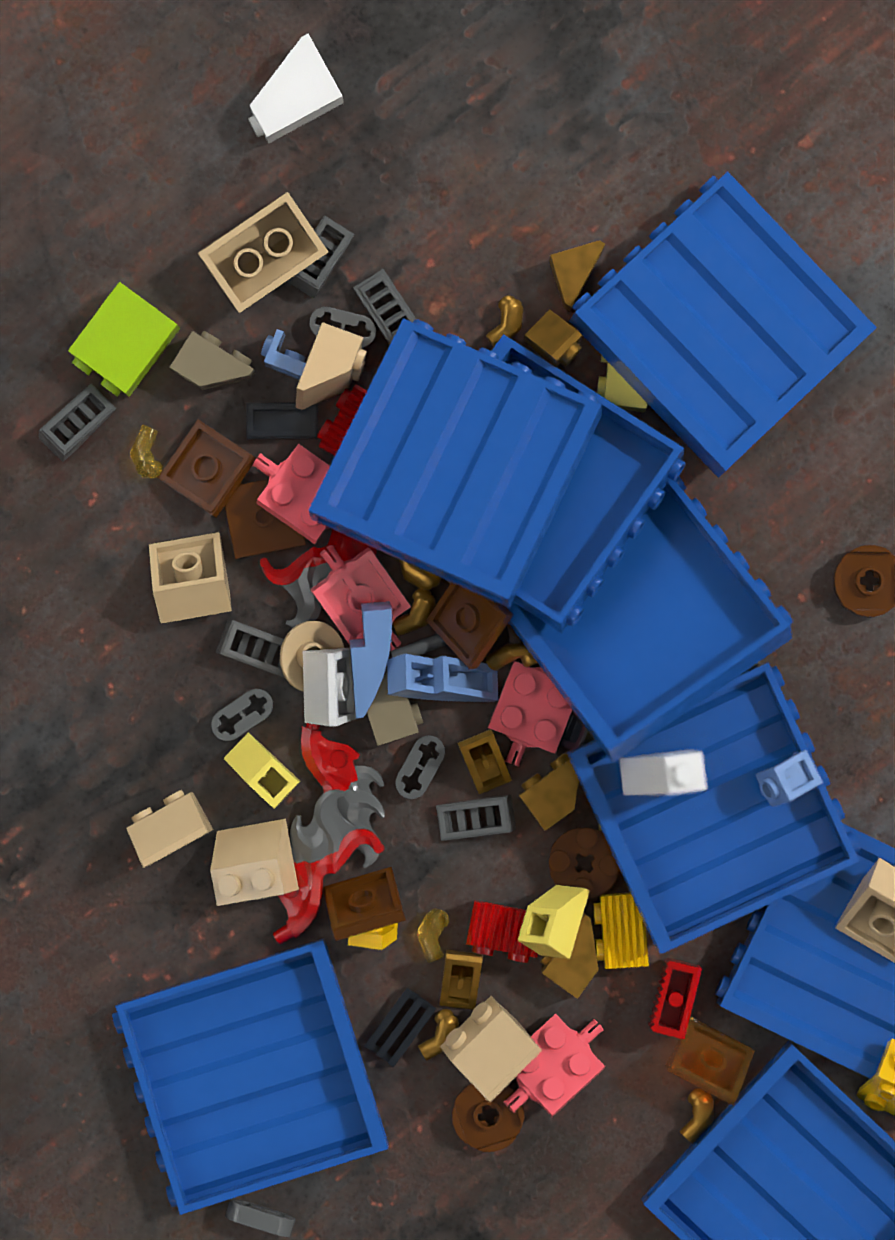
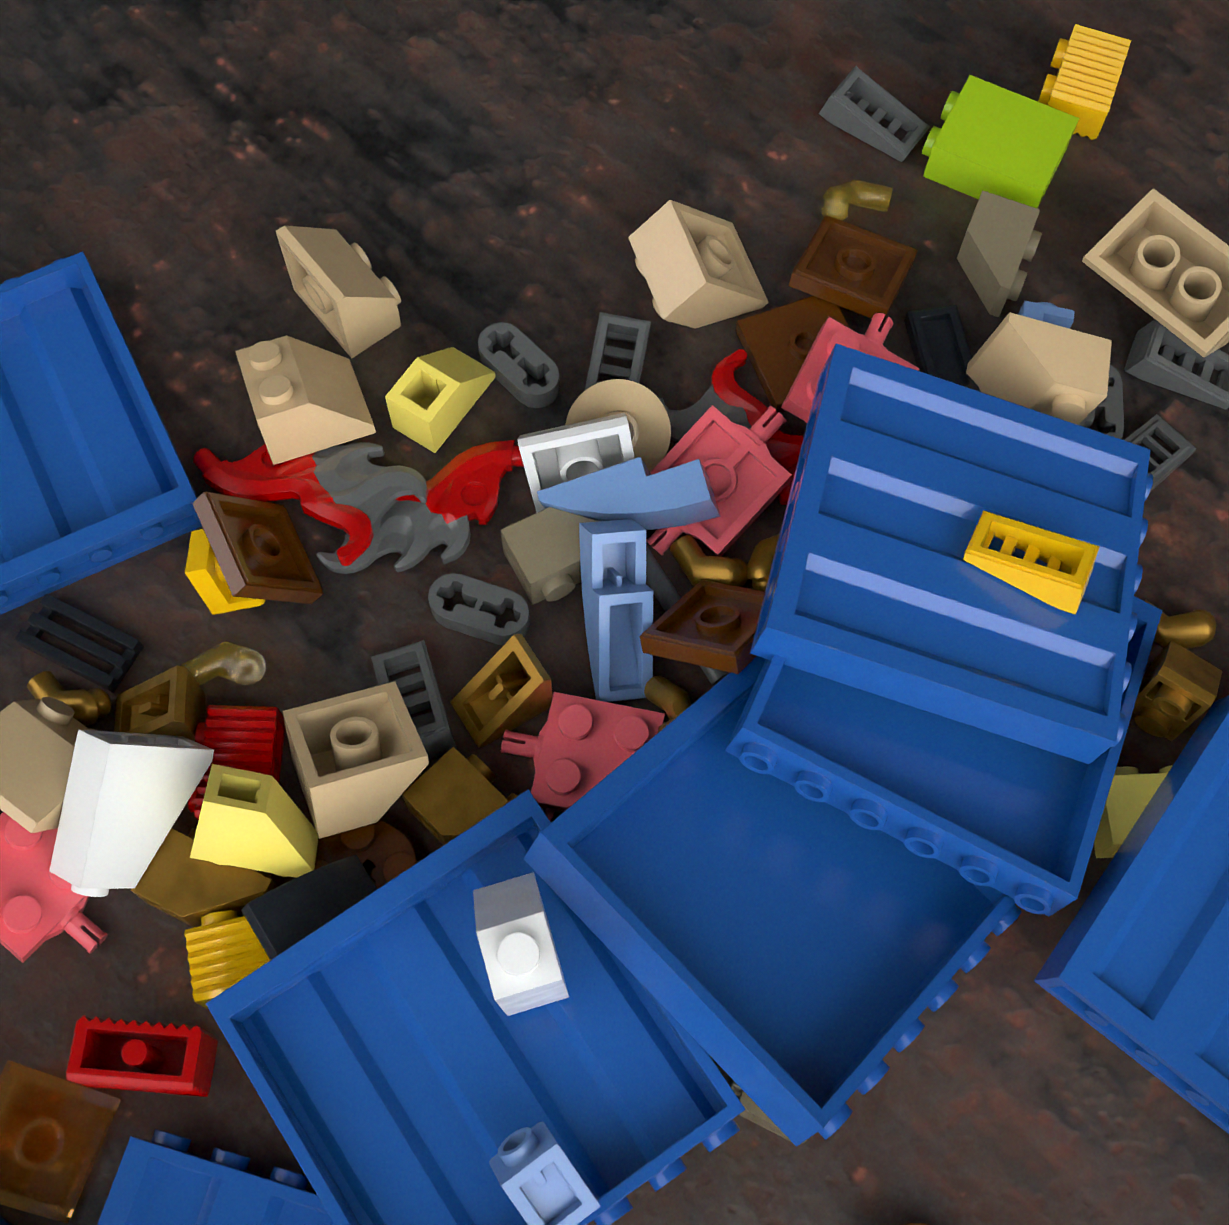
camera: 80 degrees right, 20 degrees down
none -> white slope [49,729,214,897]
none -> black slope [242,854,377,960]
none -> tan slope [282,681,429,839]
none -> yellow slope [963,510,1100,615]
none -> yellow brick [1038,24,1131,140]

